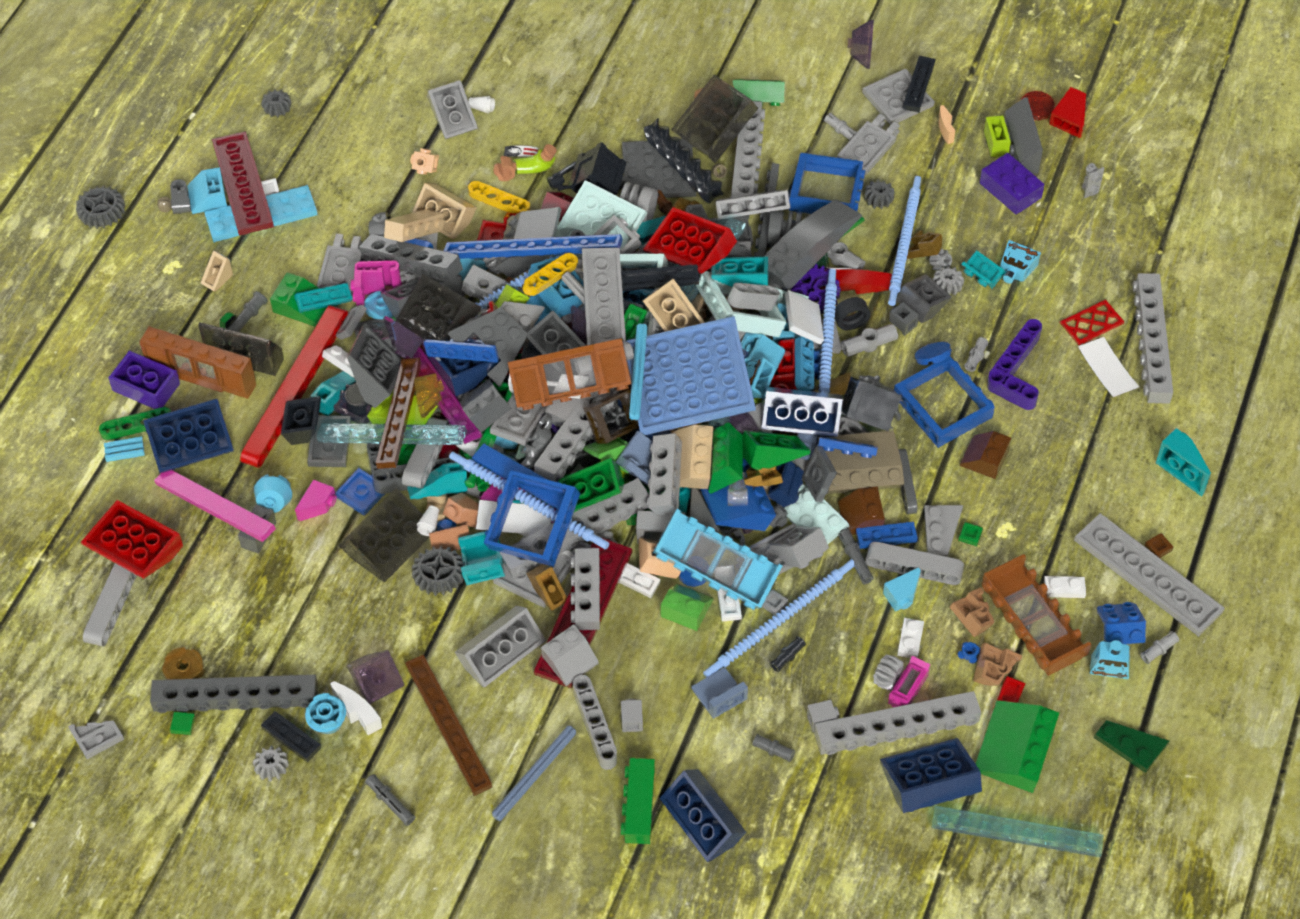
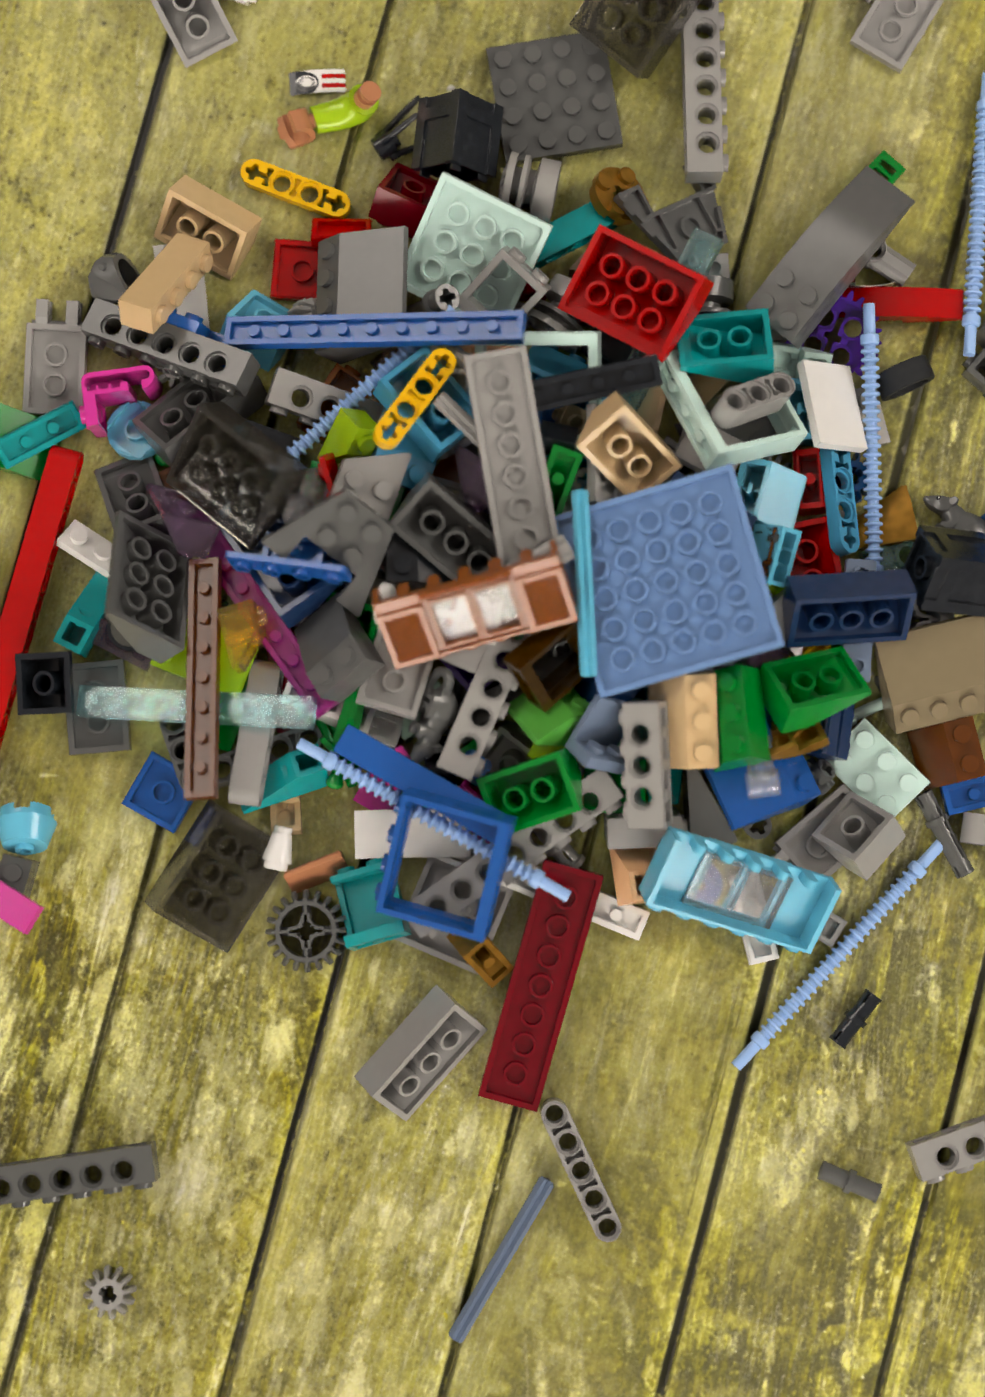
camera: 10 degrees left, 30 degrees up
black plate [261,711,321,763] -> none
dark pink slope [295,480,337,521] -> none
medium azure cone [305,693,346,734] -> none
white slope [330,681,382,735] -> none
light grey tile [336,305,366,340] -> none
slope [346,650,405,704] -> none
dark grey pin [365,774,416,826] -> none
reddish brown plate [405,655,493,796] -> none
light nougat brick [410,148,439,175] -> none
blue plate [437,519,456,531] -> none
nougat slope [443,493,479,528] -> none
light grey slope [541,625,599,686] -> none
light grey brick [571,548,600,630] -> none
light grey brick [621,699,643,732] -> none
green brick [621,758,655,844] -> none
black piece [644,118,724,204] -> none
reddish brown pin [657,190,673,216] -> none
dark blue slope [659,769,746,862] -> none
bright green slope [661,584,713,631] -> none
sand blue bracket [692,668,748,719] -> none
dark tan hinge [712,163,727,178] -> none
light grey brick [716,189,791,220] -> none
dark grey plate [754,163,779,257] -> none
dark grey wheel [767,211,802,248] -> none
blue window [789,153,866,214] -> none
dark grey plate [802,447,837,502] -> none
light grey brick [807,700,839,733] -> none
blue plate [818,436,878,458] -> none
light grey piece [841,324,898,357] -> none
dark grey gear [864,179,895,210] -> none

